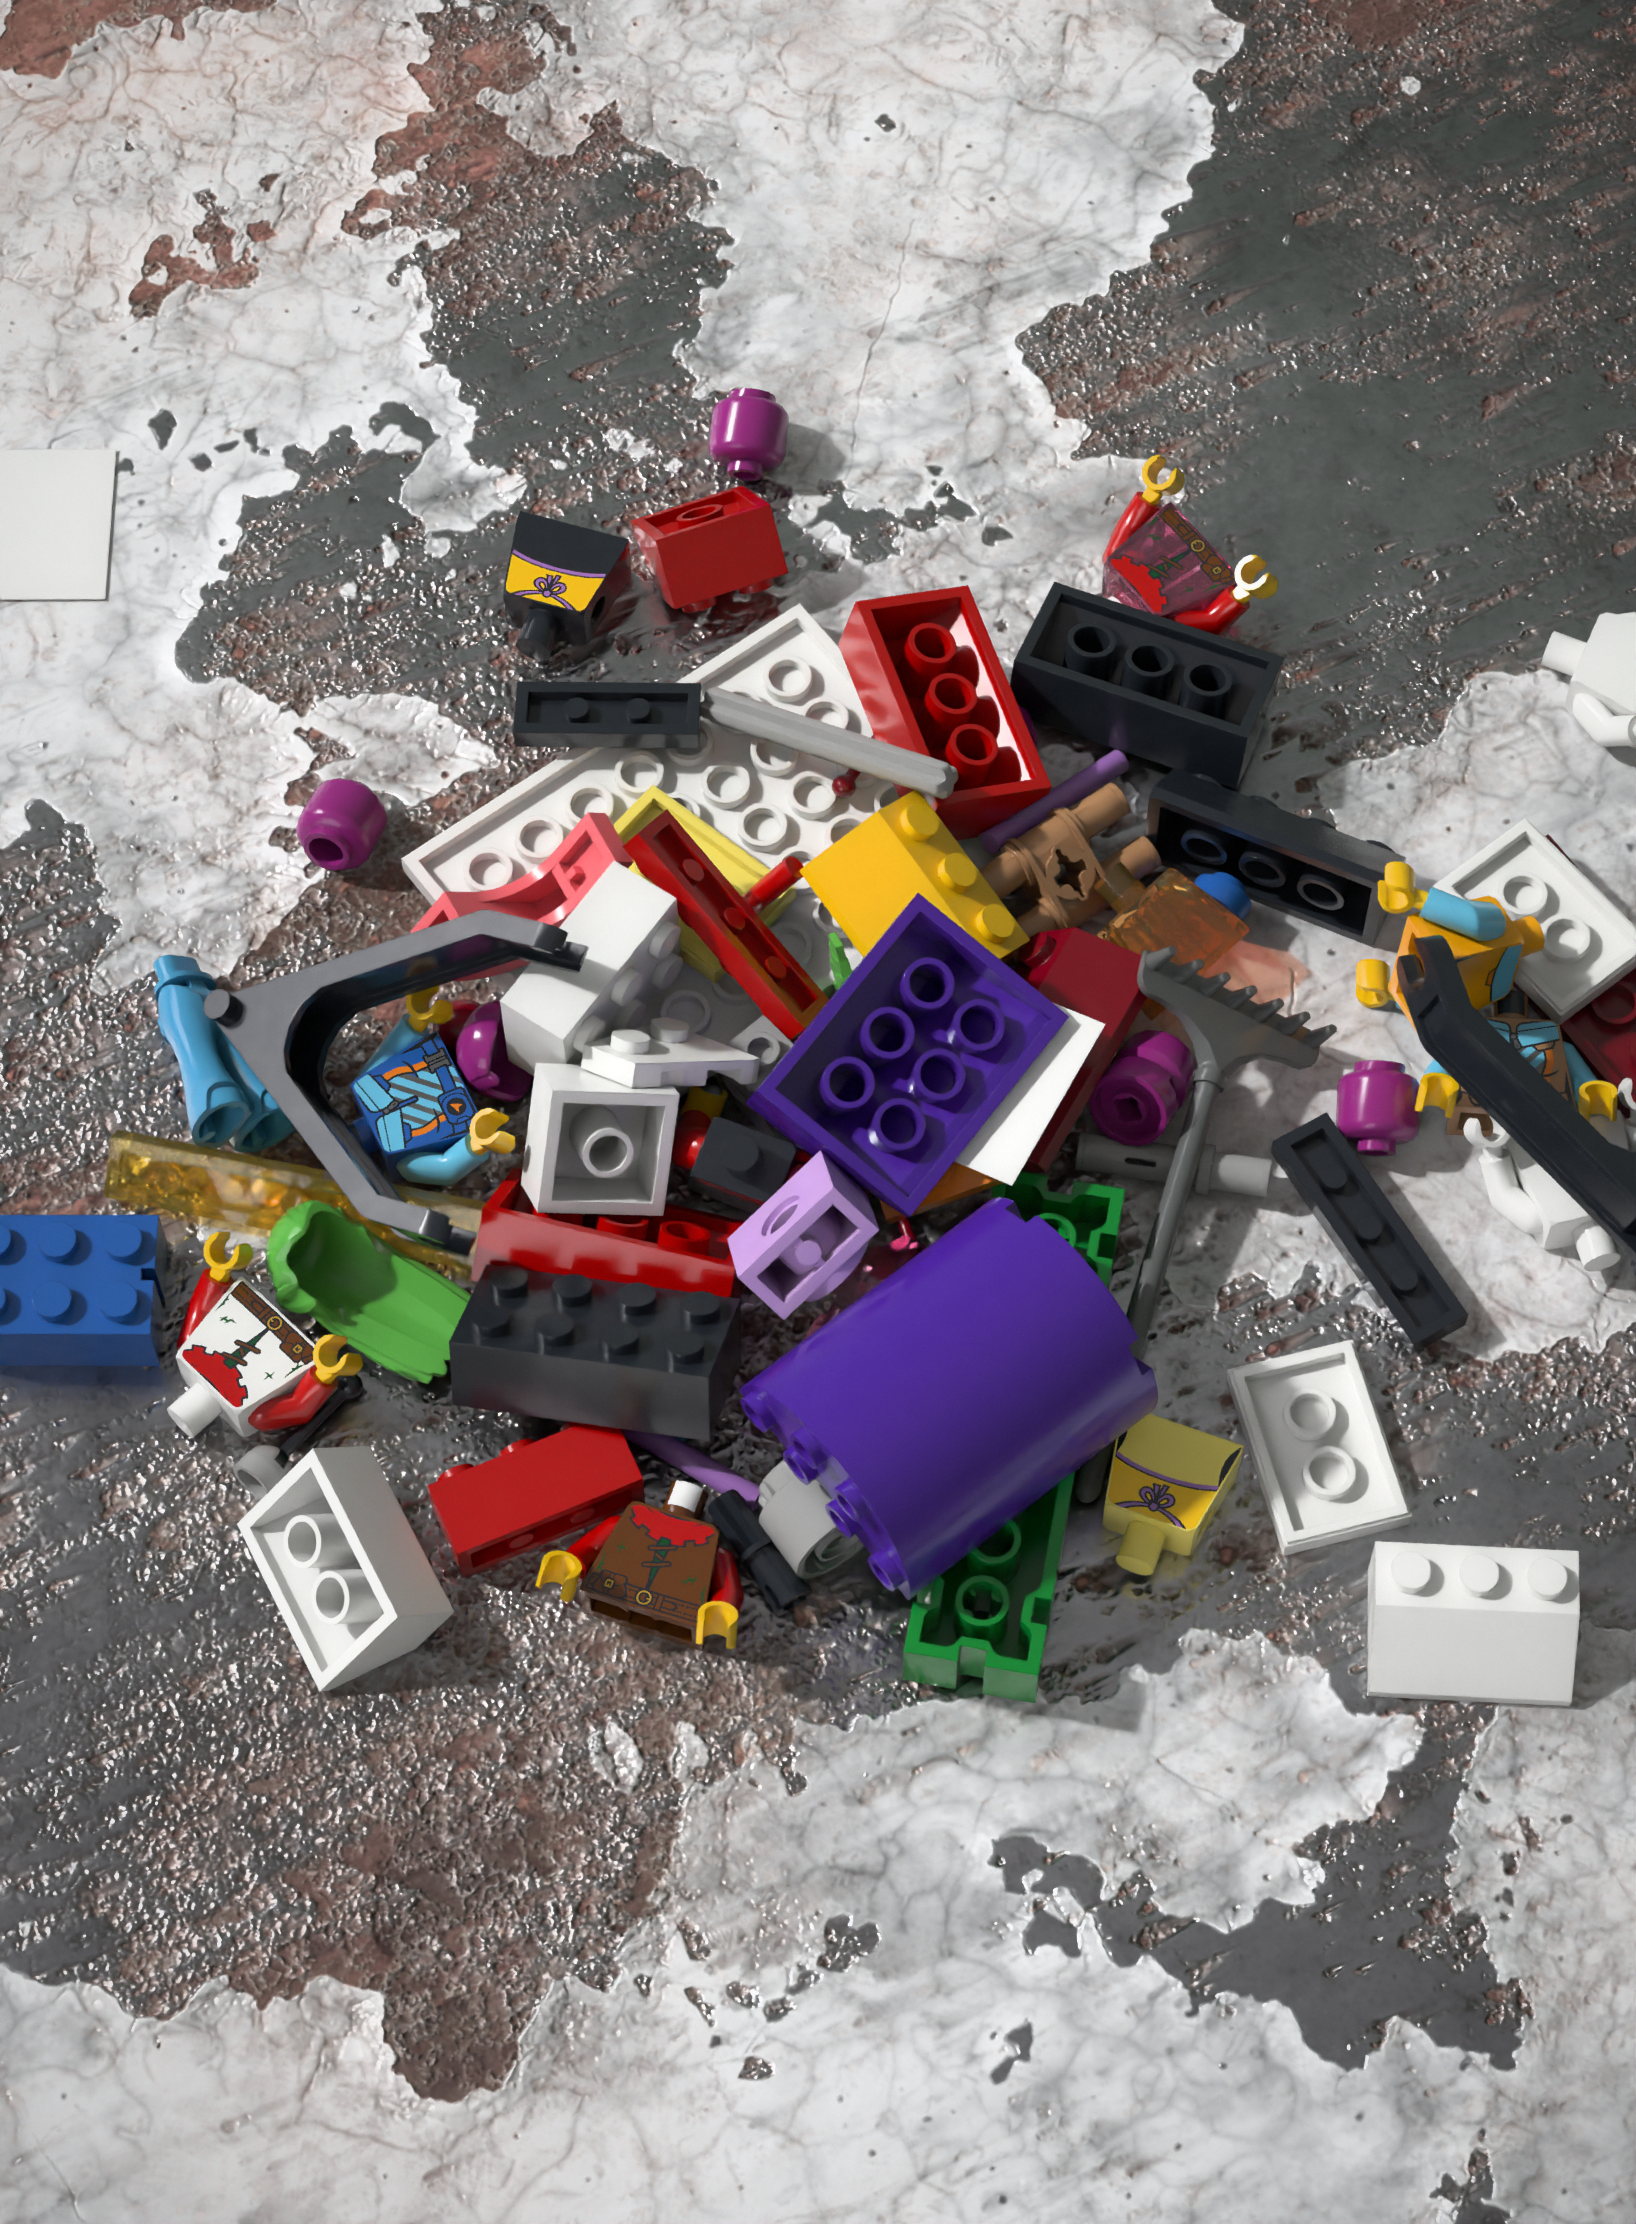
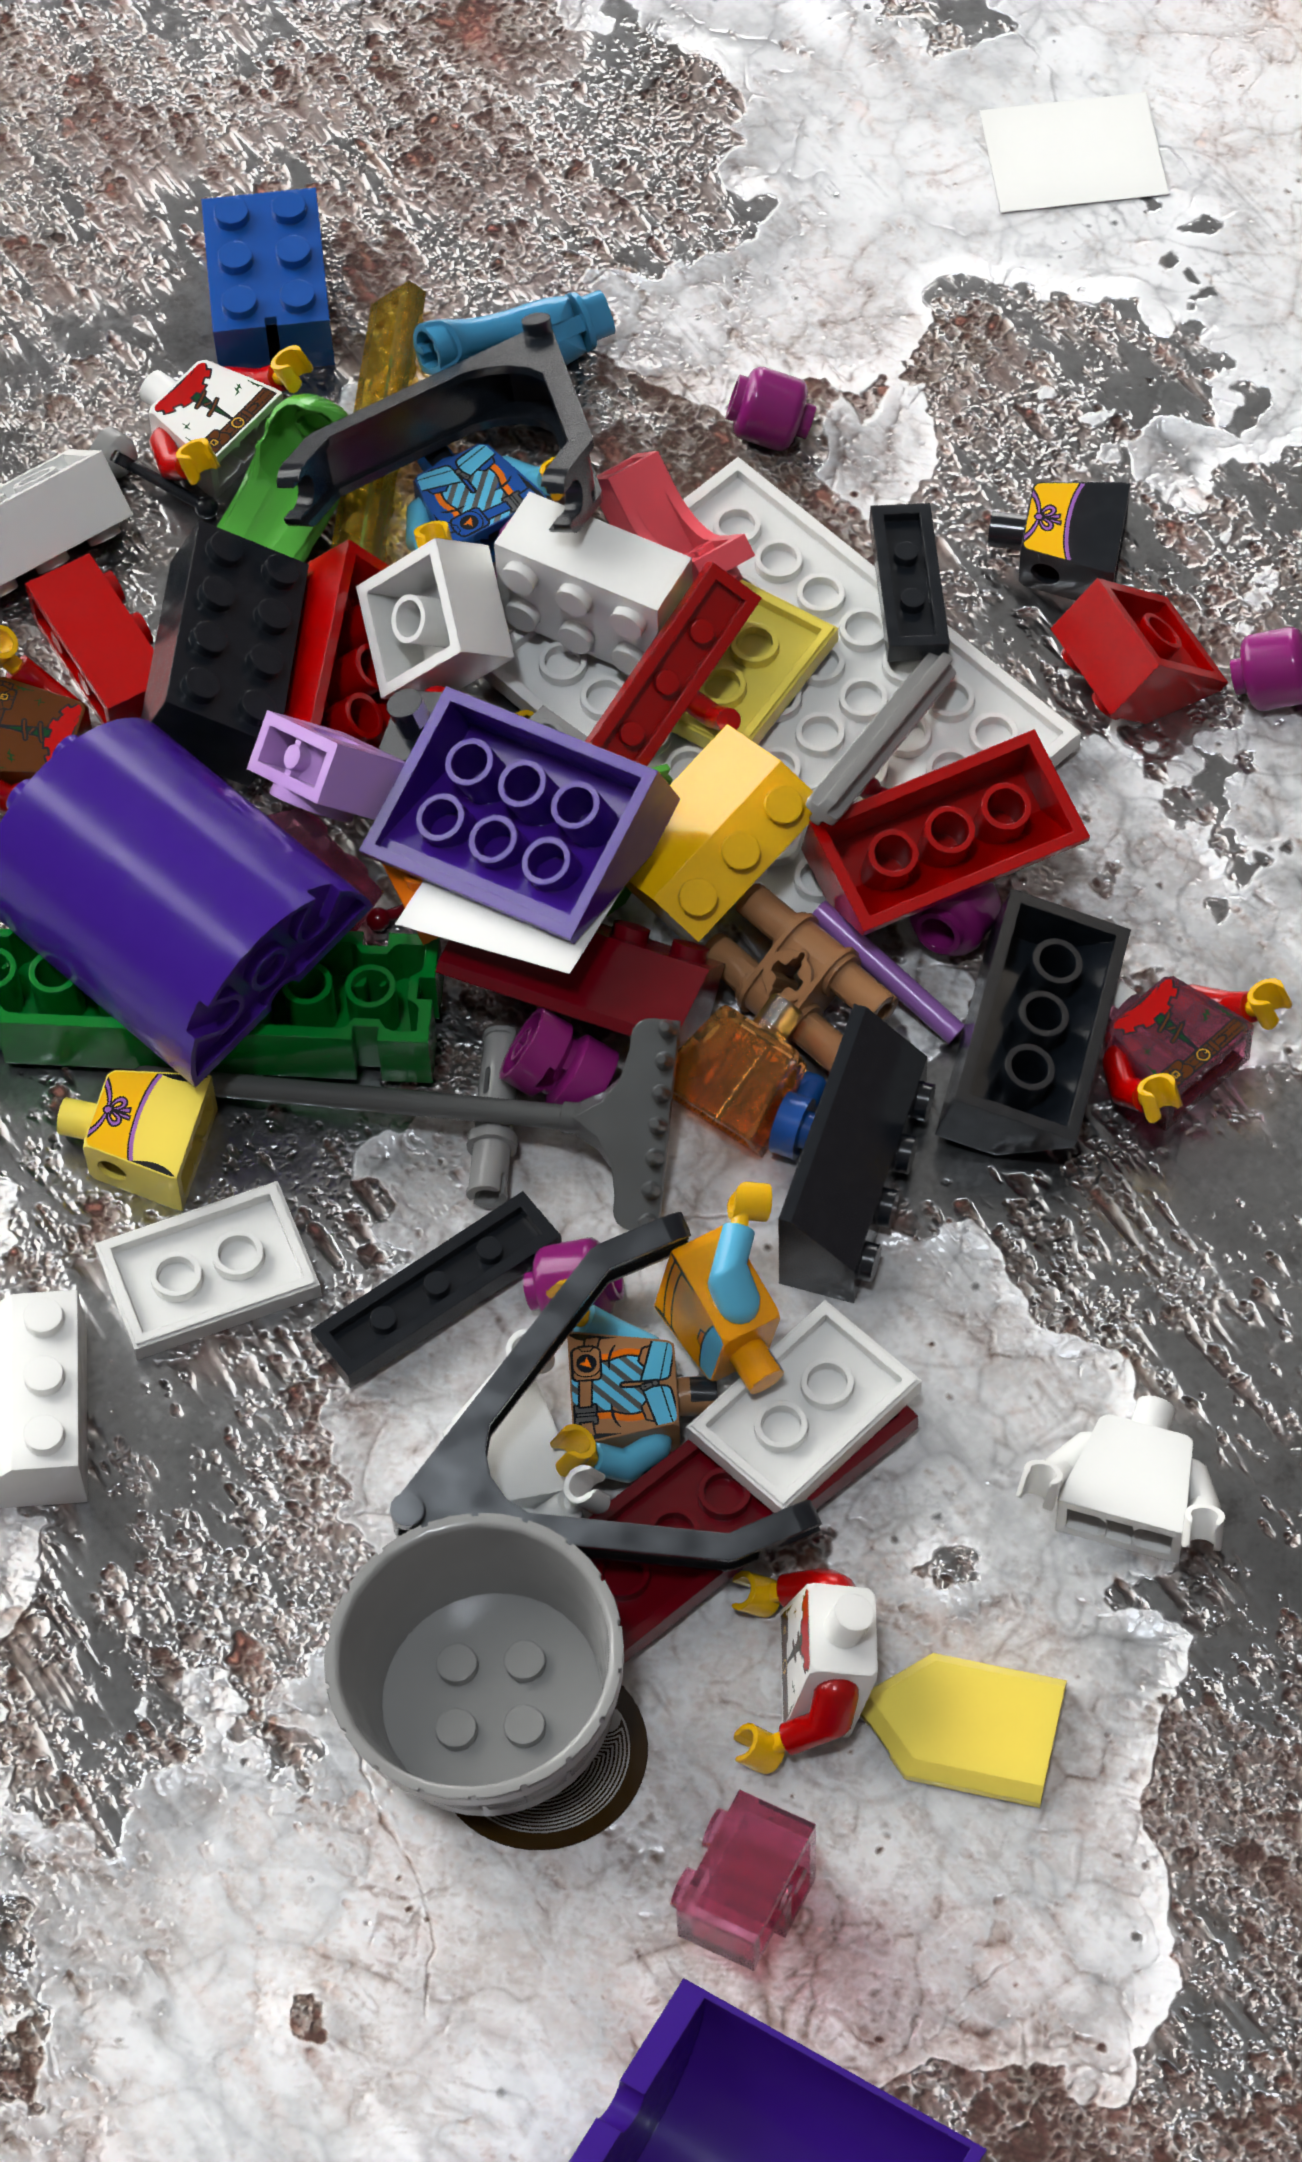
camera: 85 degrees right, 5 degrees down
white wing [581,1018,760,1088] -> none

